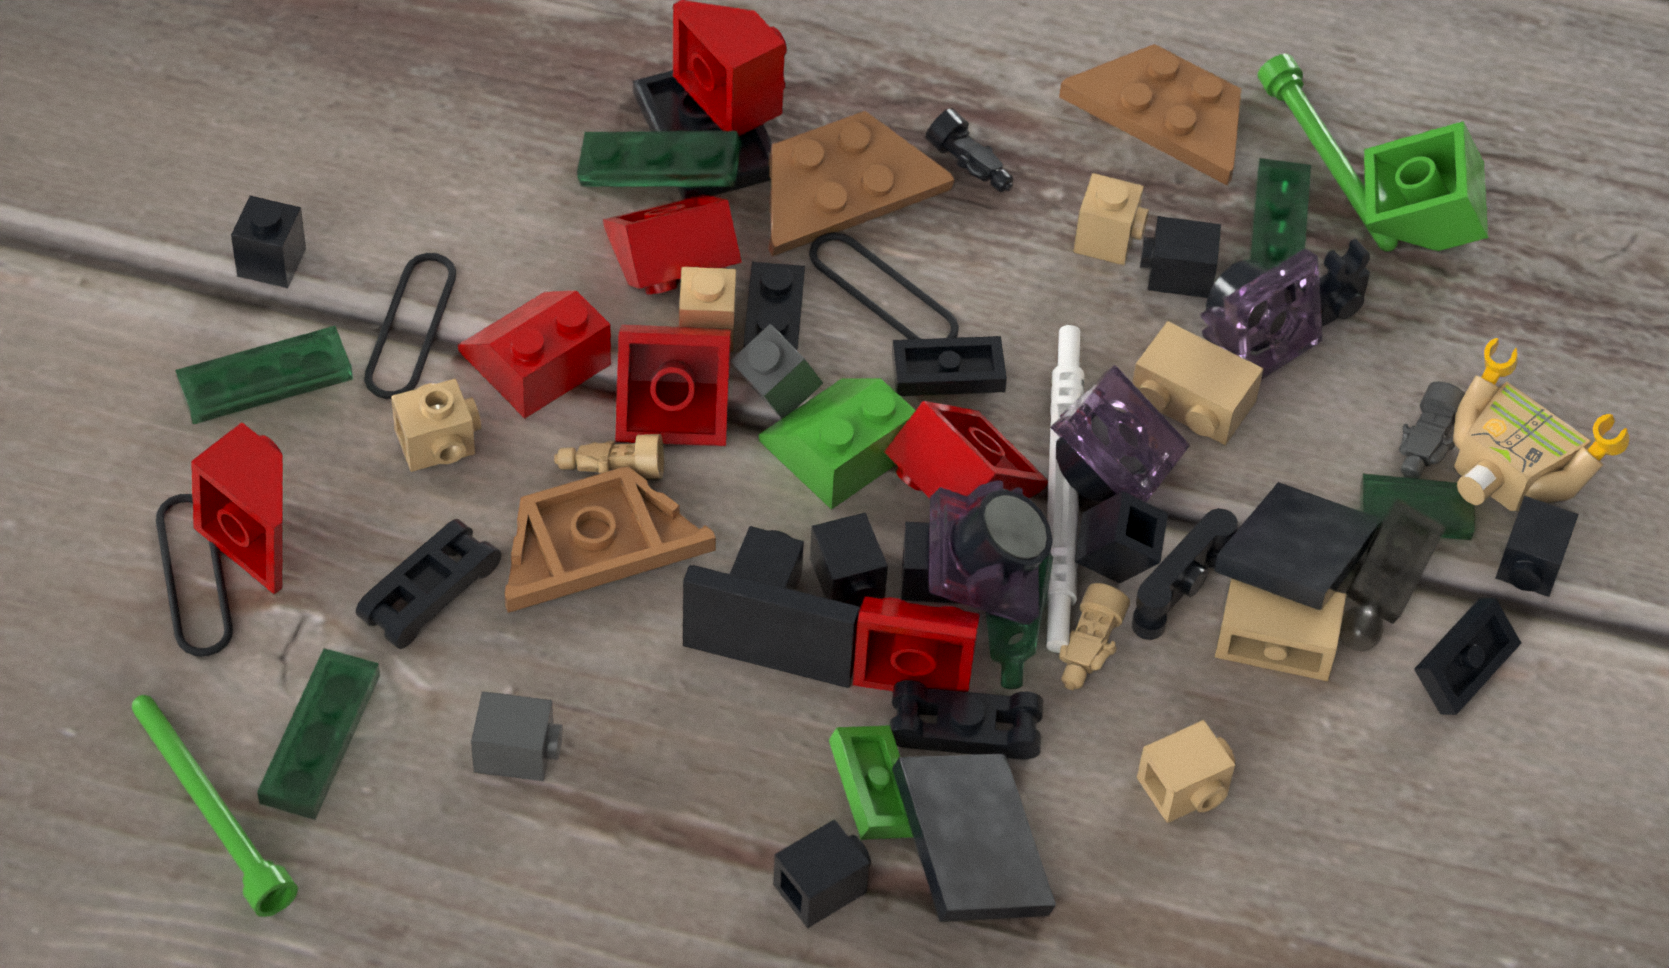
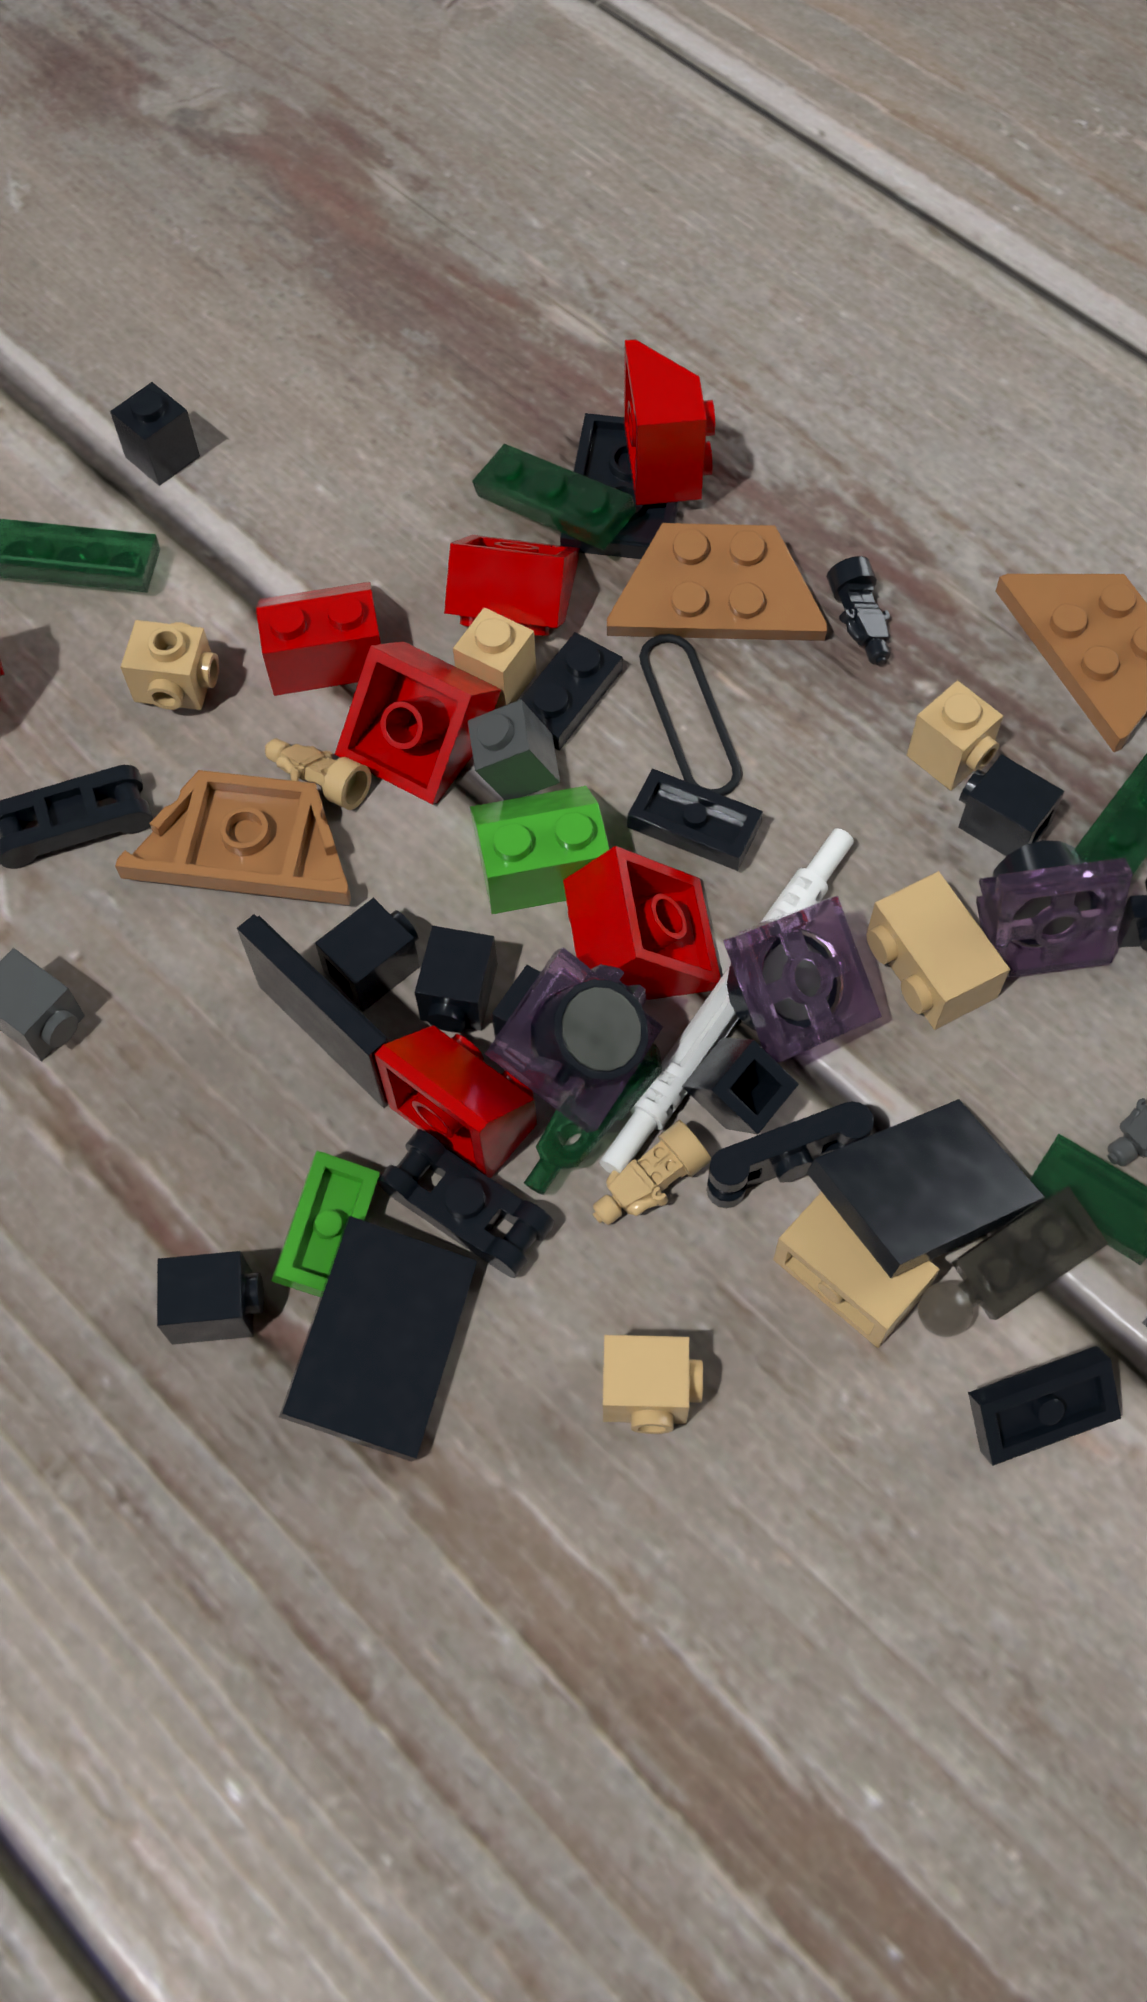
camera: 35 degrees right, 10 degrees up
black piece [364,253,456,399] -> none

